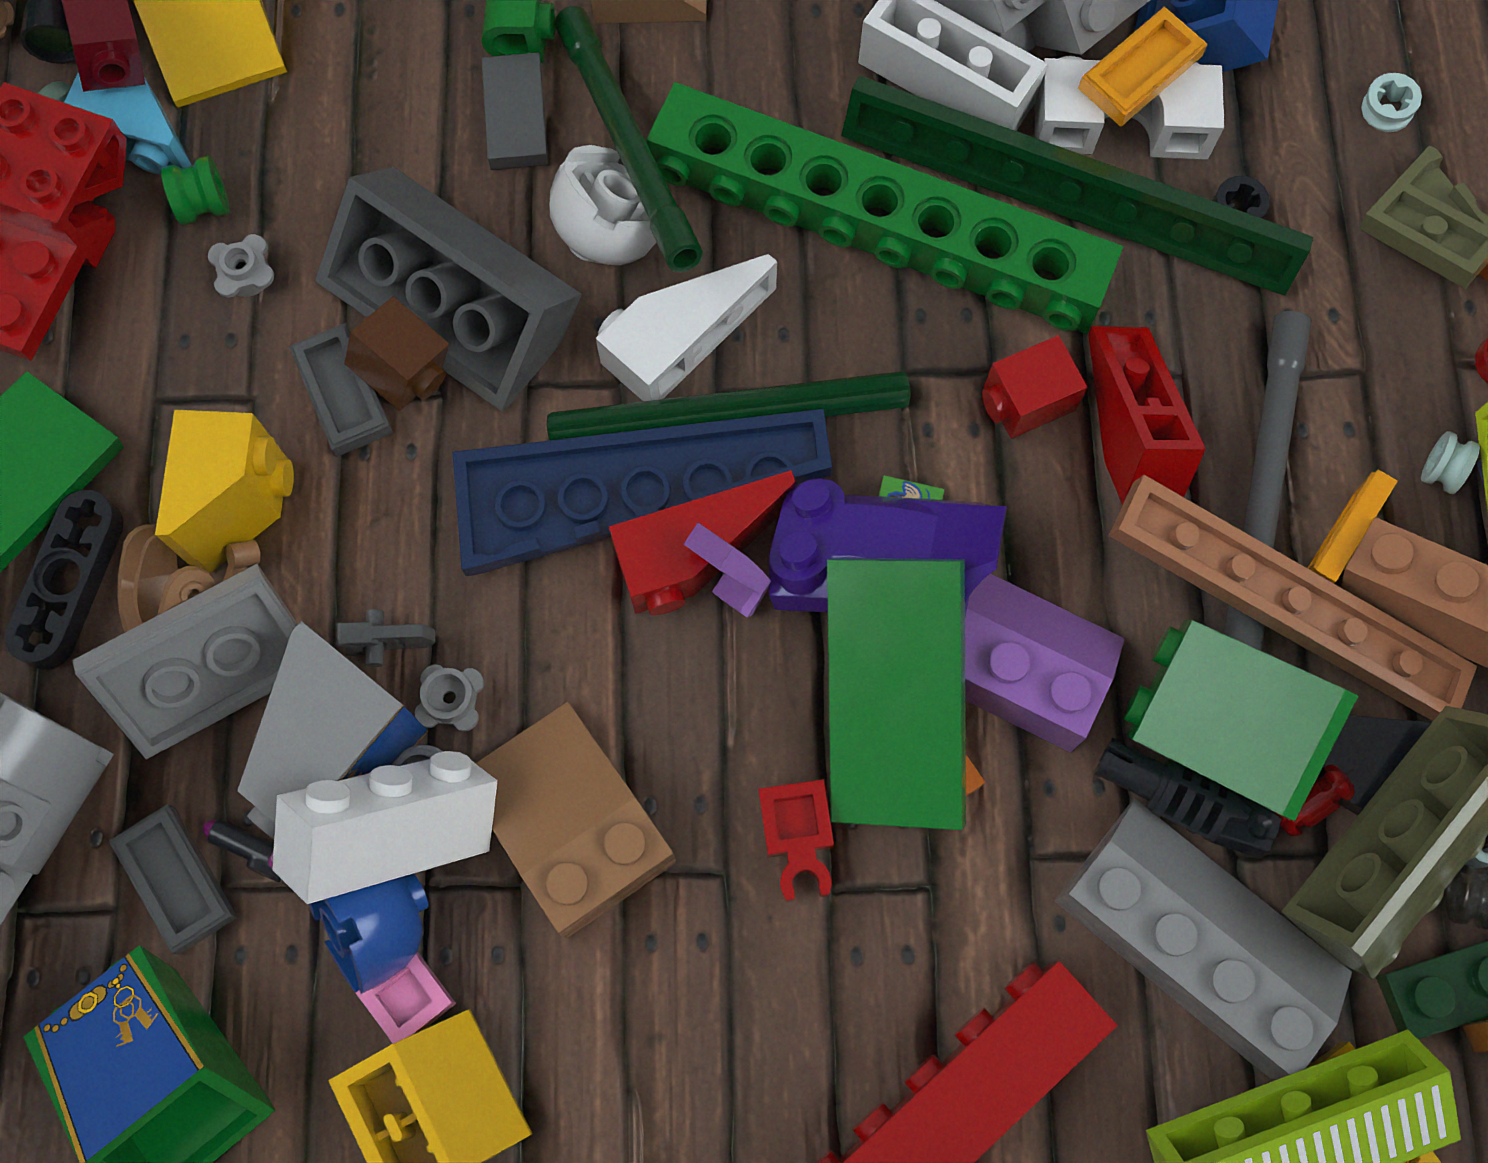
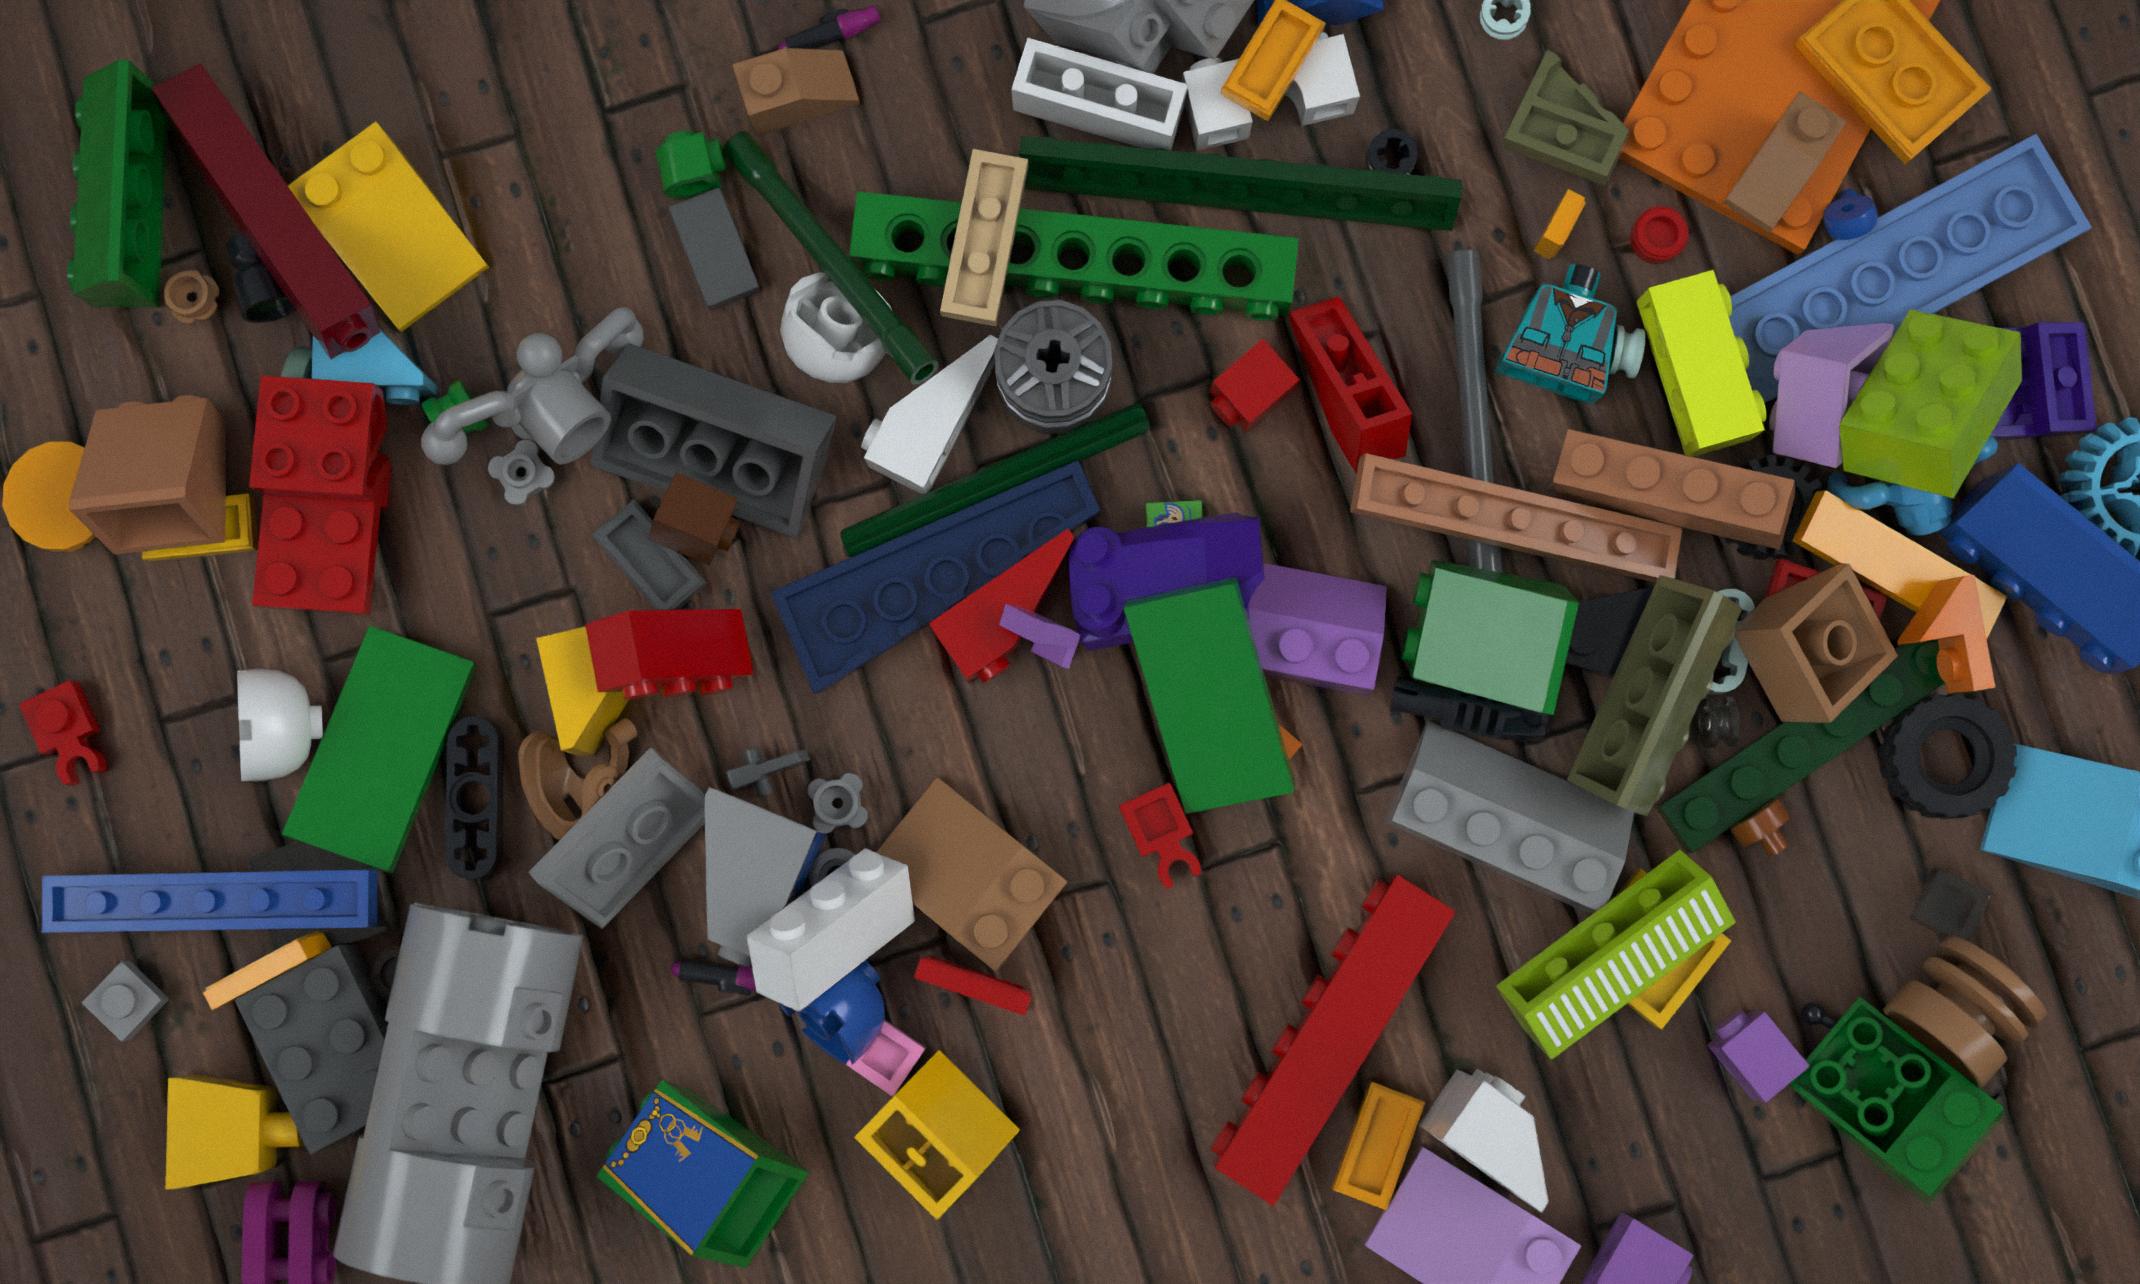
camera: 15 degrees left, 10 degrees up
dark grey tile [109,804,238,955] -> none
red piece [1274,765,1355,837] -> none
light orange tile [1307,469,1398,583] -> none
none -> light grey wheel [421,307,644,465]
none -> red brick [585,609,754,700]
none -> red tile [914,955,1033,1016]
none -> tan plate [940,149,1028,326]
none -> flat silver wheel [994,300,1112,434]
none -> torso [1494,264,1617,405]
none -> light orange tile [1533,189,1586,260]

